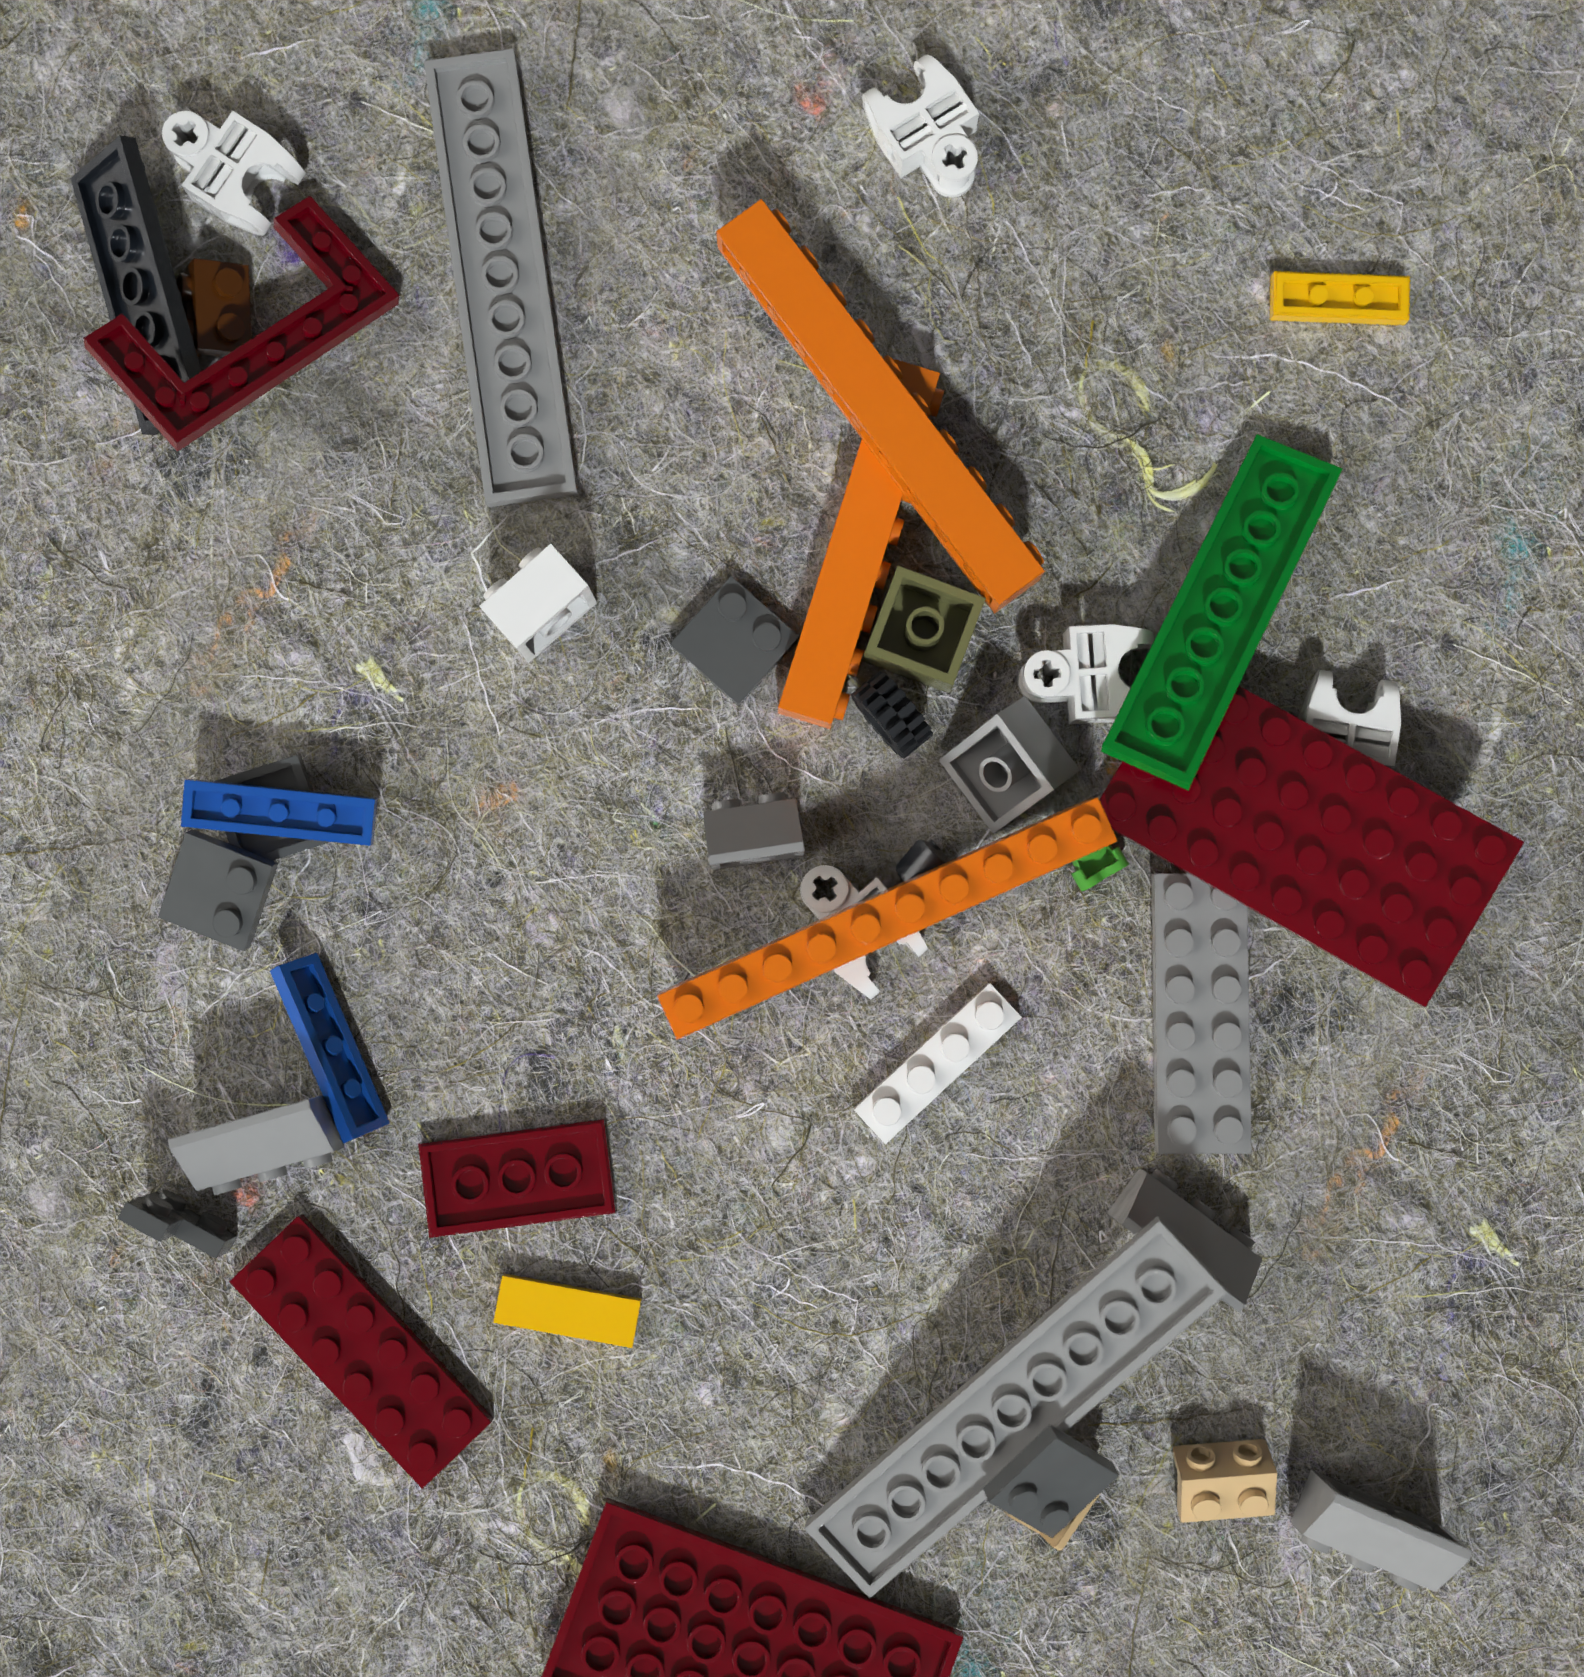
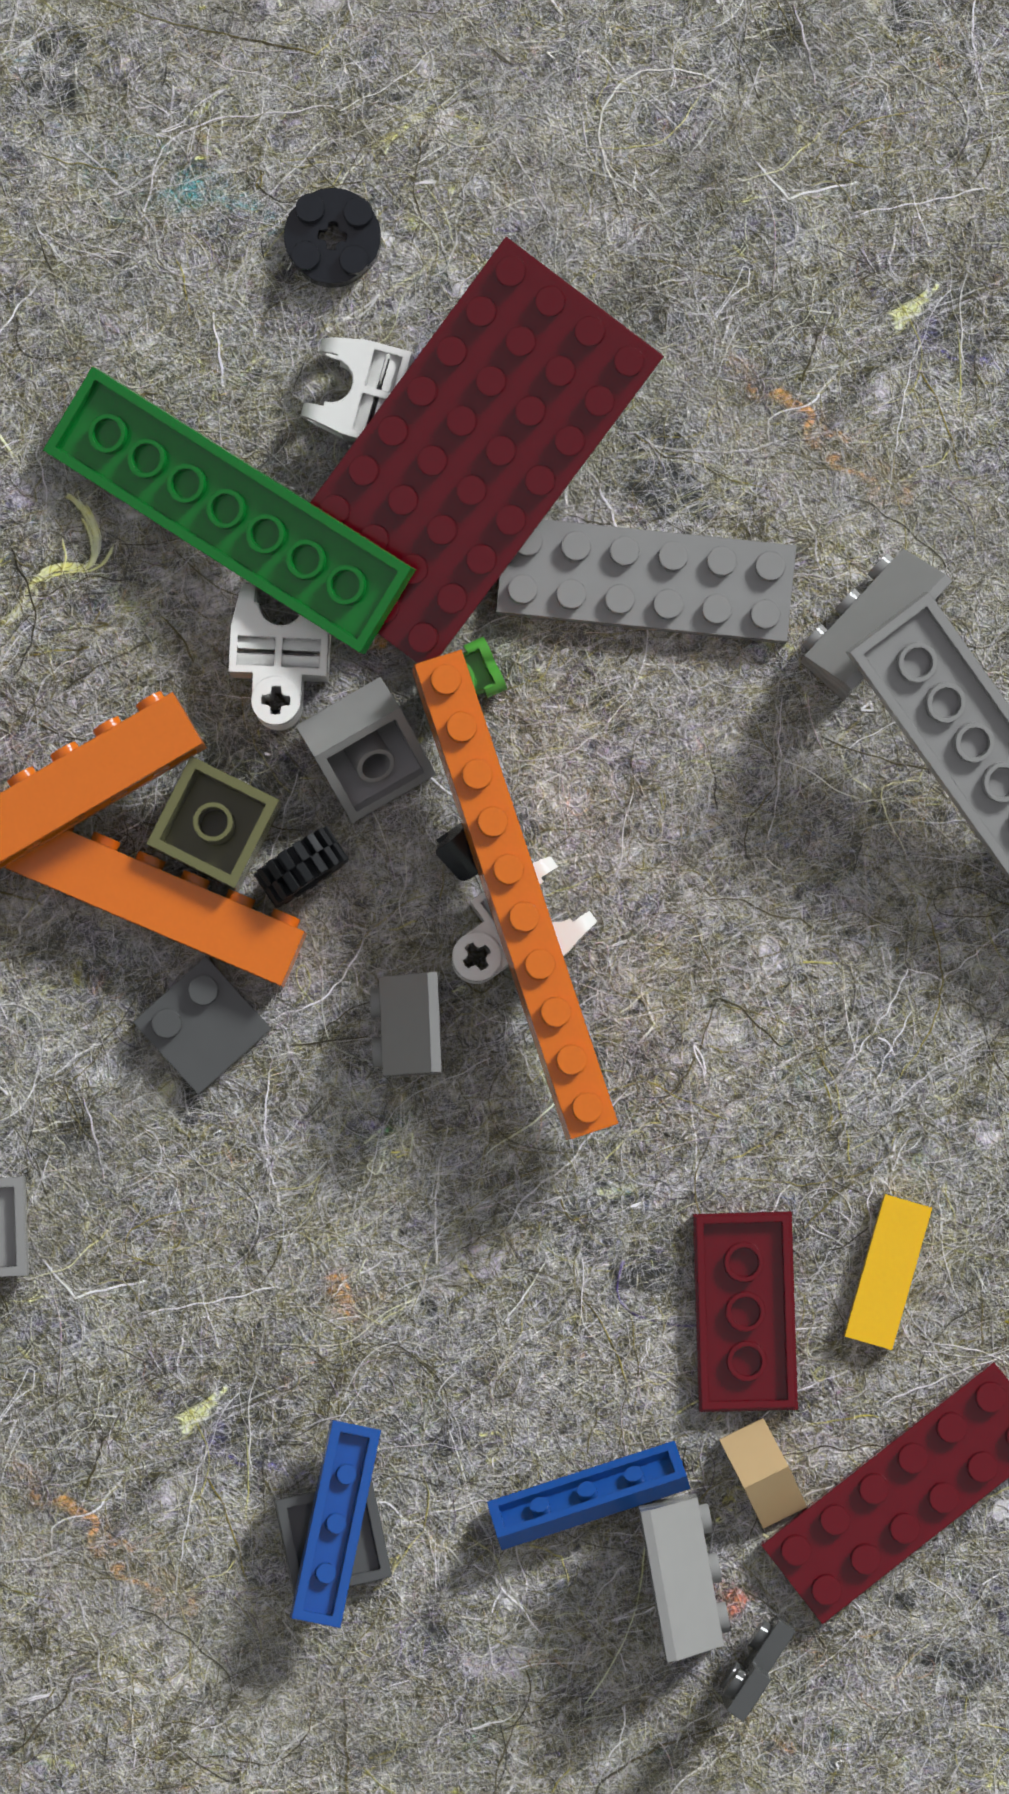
camera: 80 degrees left, 0 degrees up
dark grey plate [158,829,278,951] -> none
white brick [479,544,597,663] -> none
white plate [853,983,1022,1145] -> none
none -> black plate [284,188,381,288]
none -> tan slope [719,1417,807,1529]

